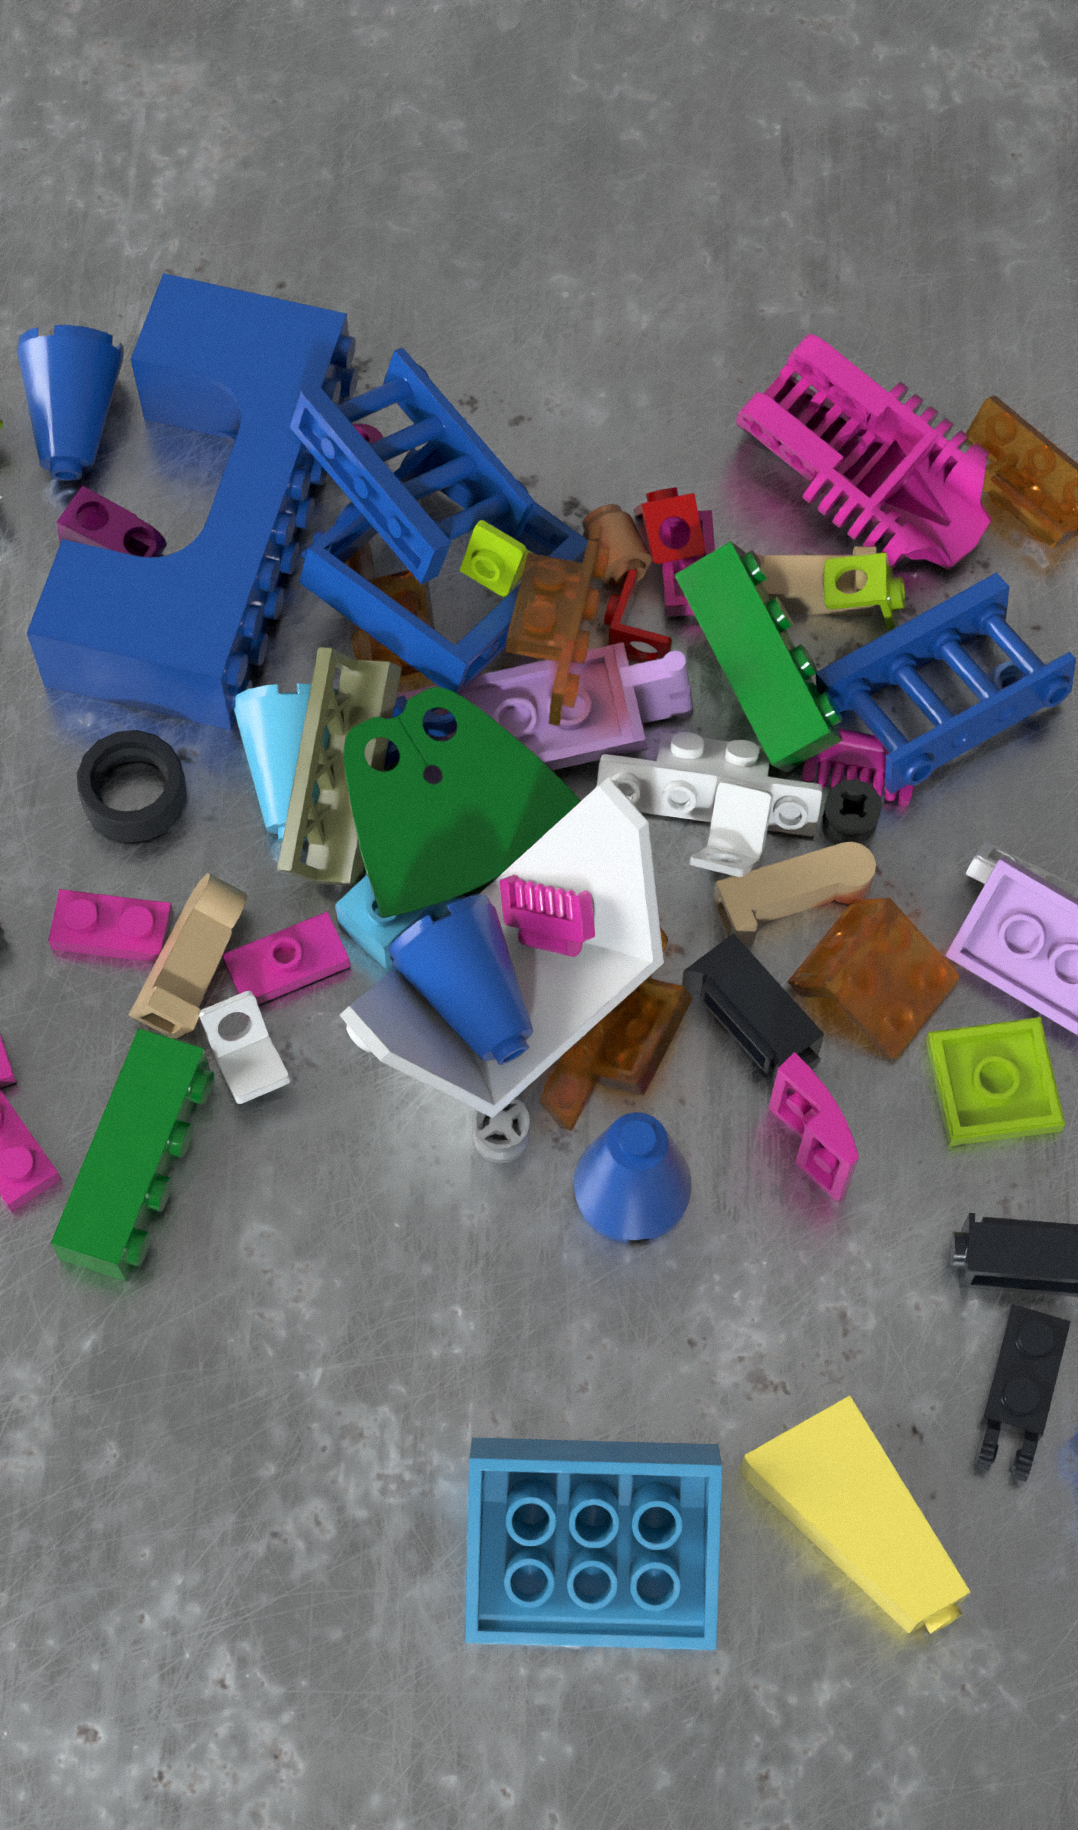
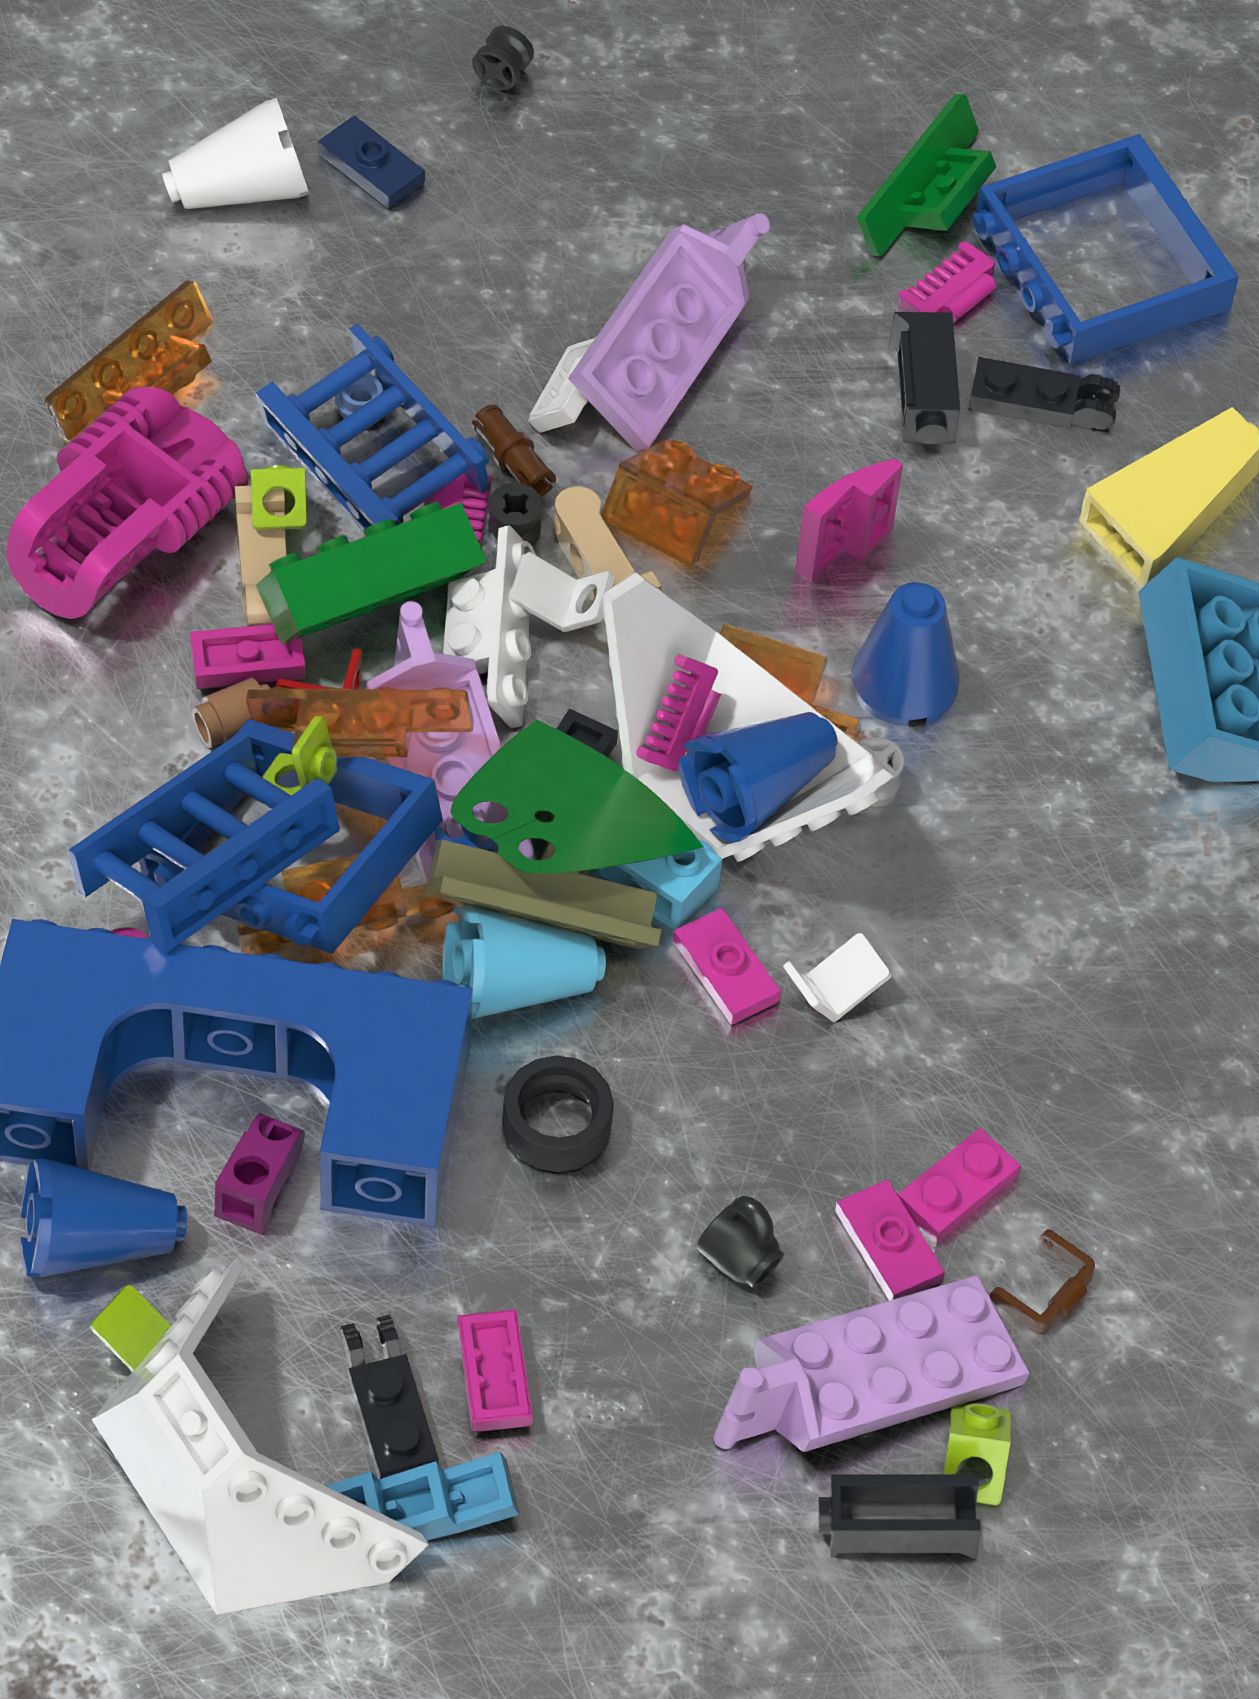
camera: 100 degrees left, 10 degrees down
dark pink plate [48,889,173,962] -> none
green brick [51,1028,214,1281] -> none
tan leg [128,873,247,1039] -> none
red bracket [633,487,706,564] -> none
black window [680,934,824,1086] -> none
lime tile [925,1017,1066,1147] -> none
none -> reddish brown pin [472,404,556,497]

